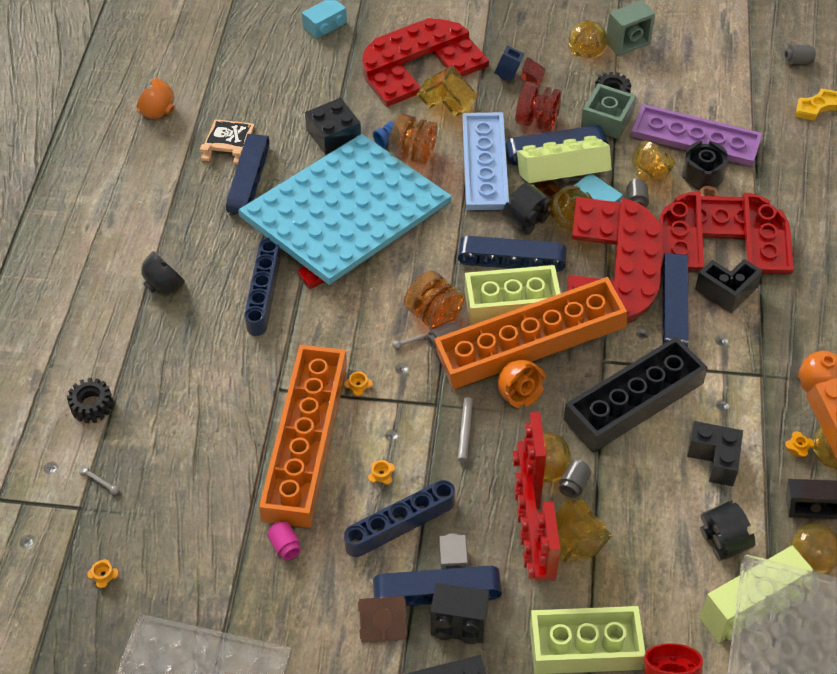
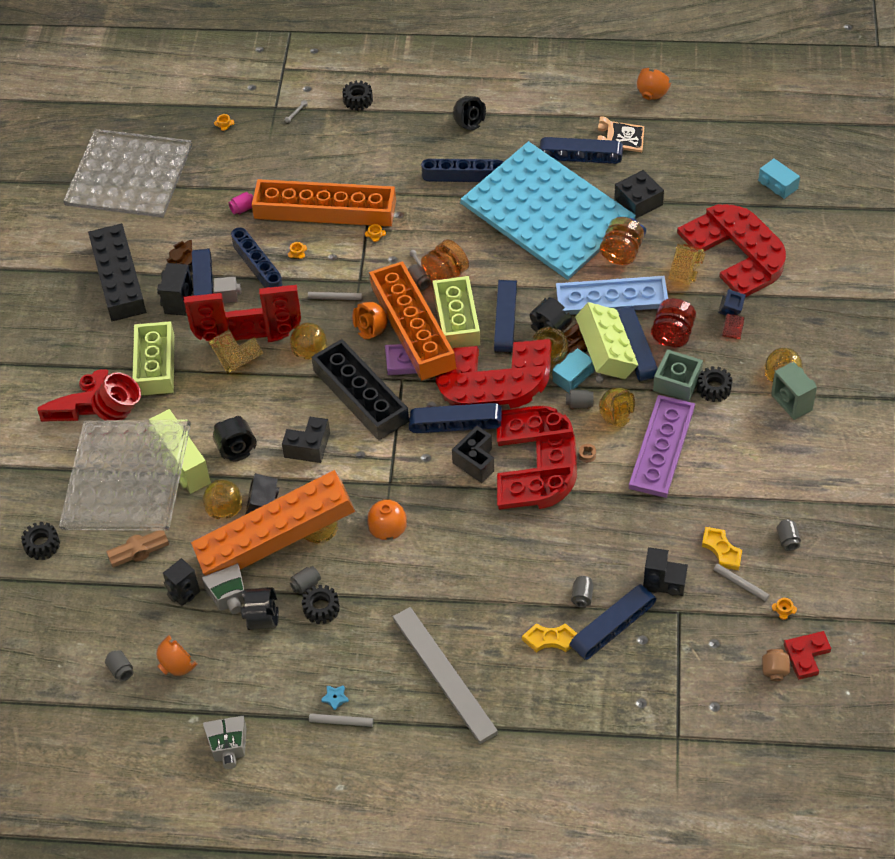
camera: 90 degrees right, 0 degrees up
dark grey brick [559,460,592,498] -> none
black brick [682,141,728,190] -> none
none -> medium lavender plate [385,344,417,375]

